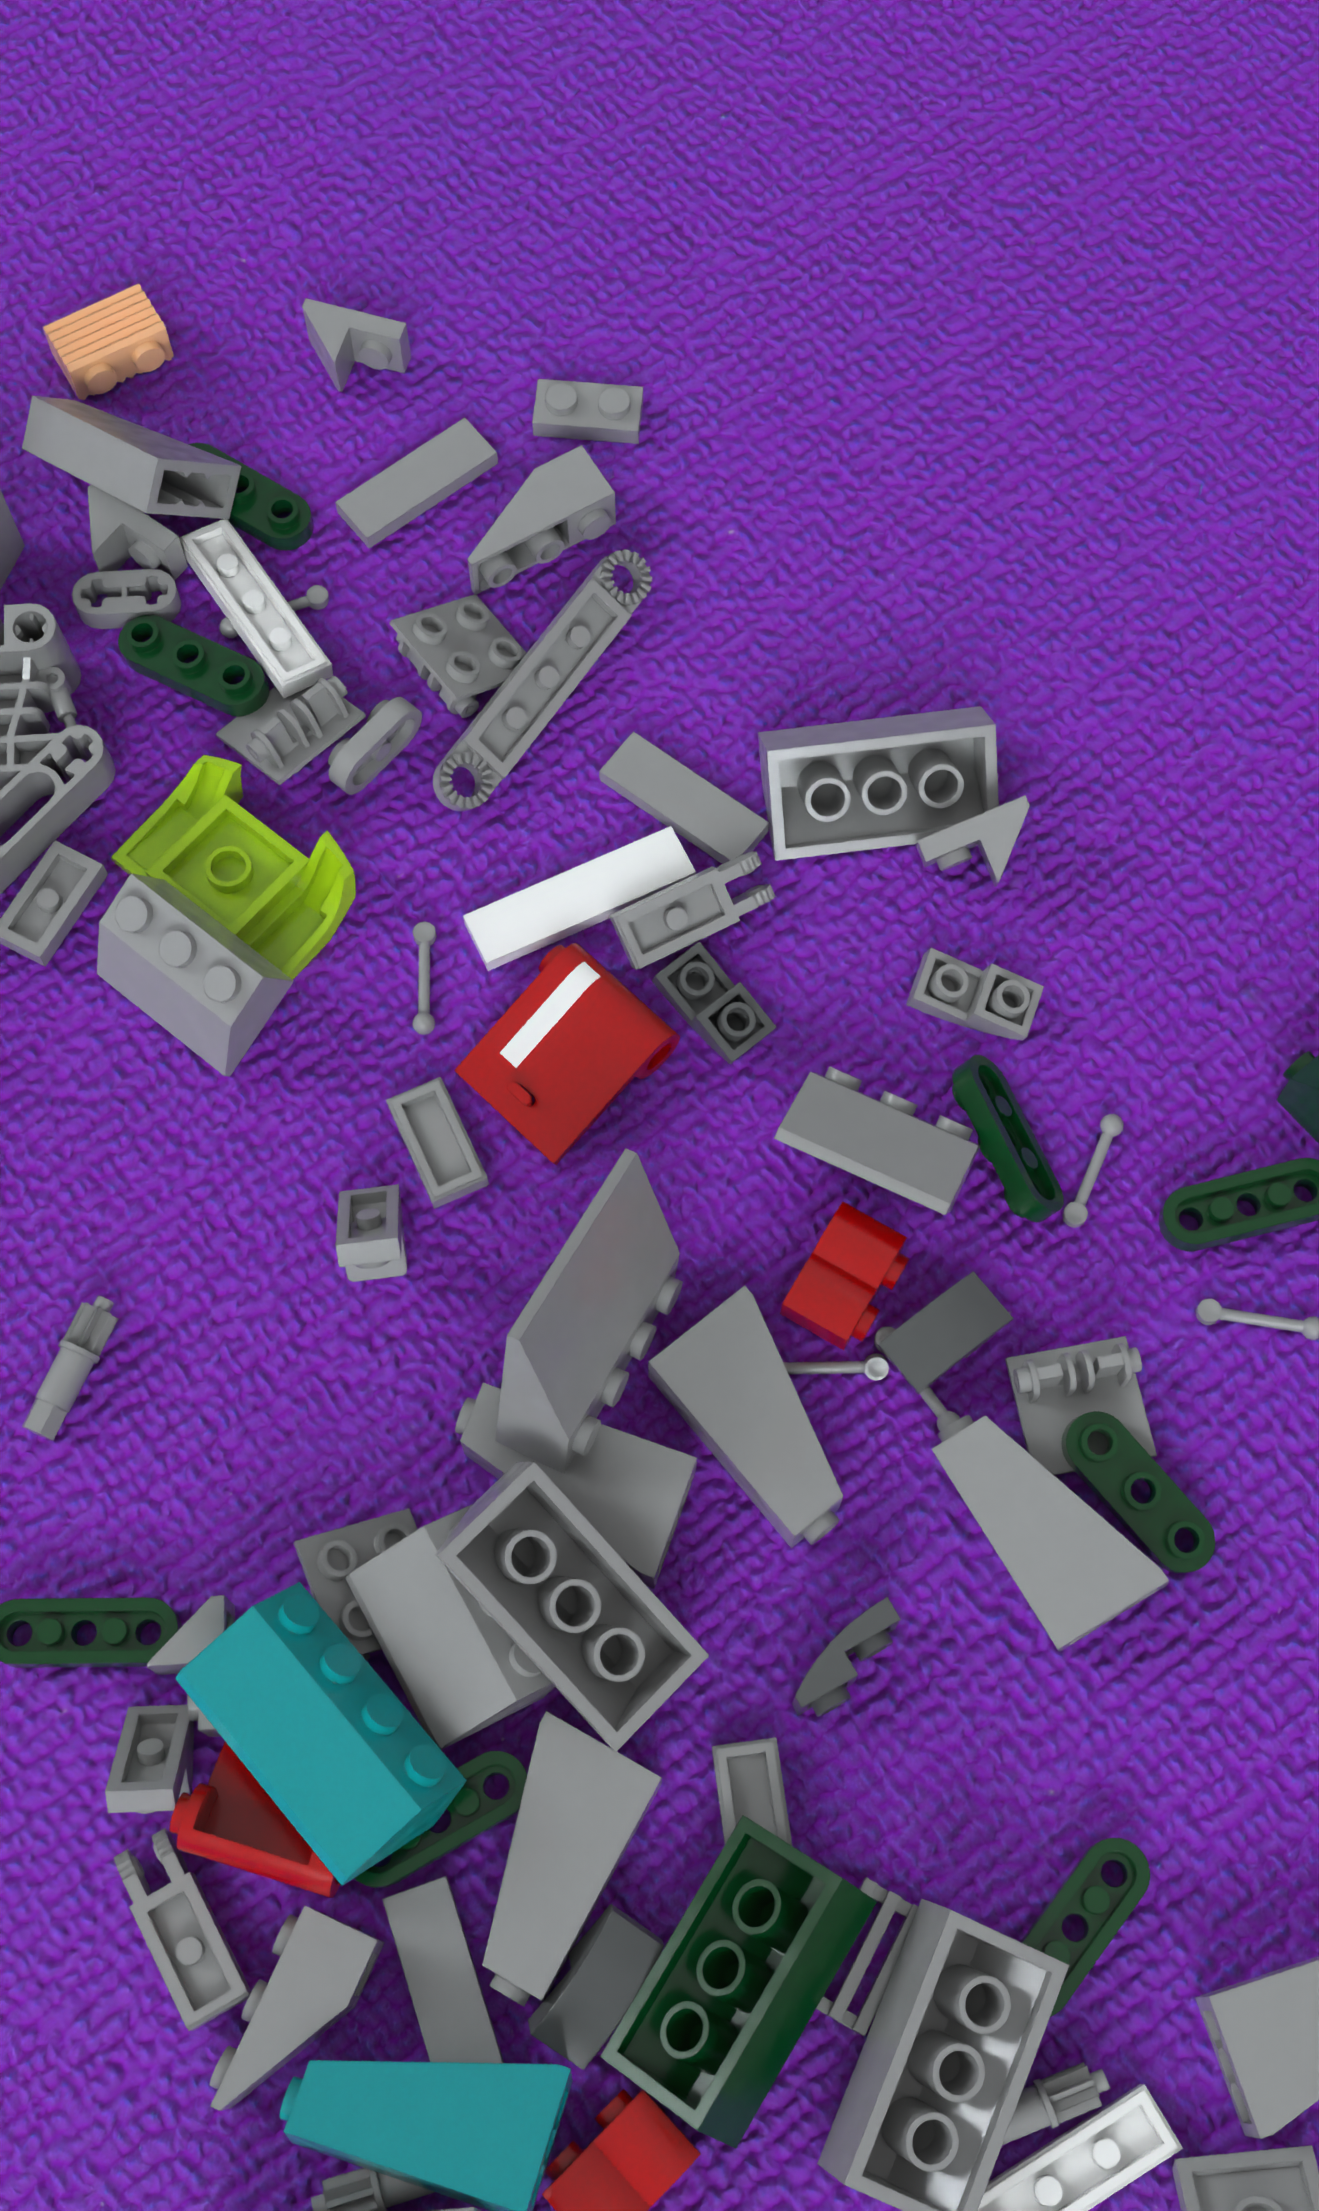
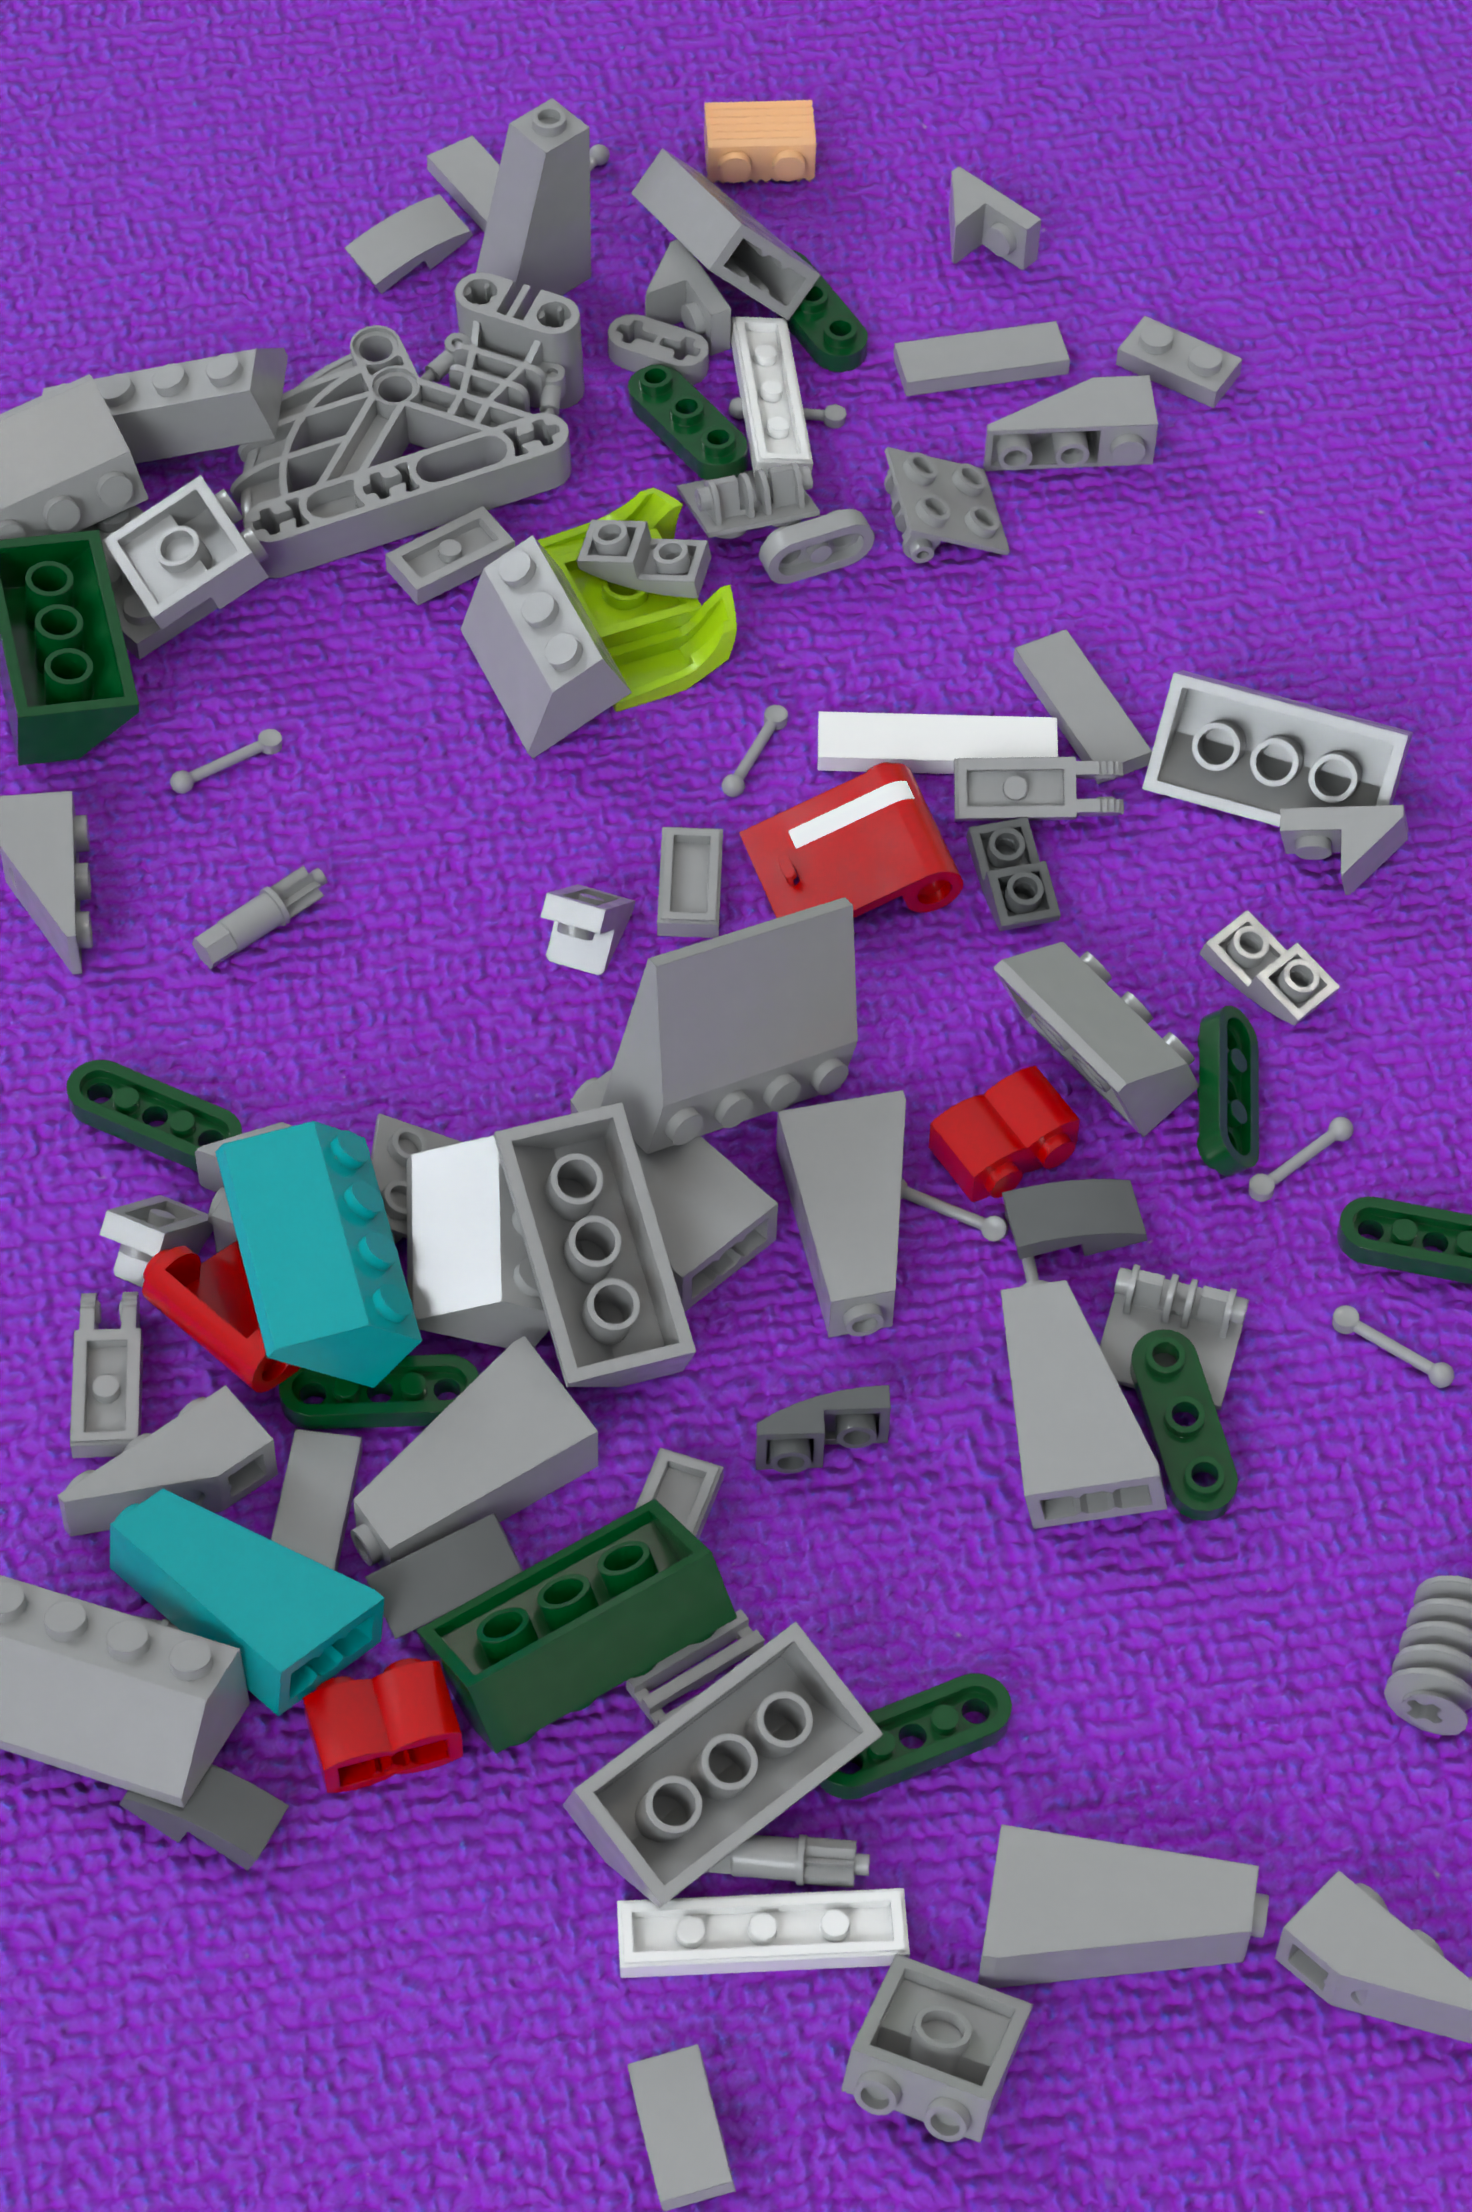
camera: 25 degrees right, 15 degrees down
light grey plate [433,549,652,811] -> none
none -> light grey slope [577,520,712,598]

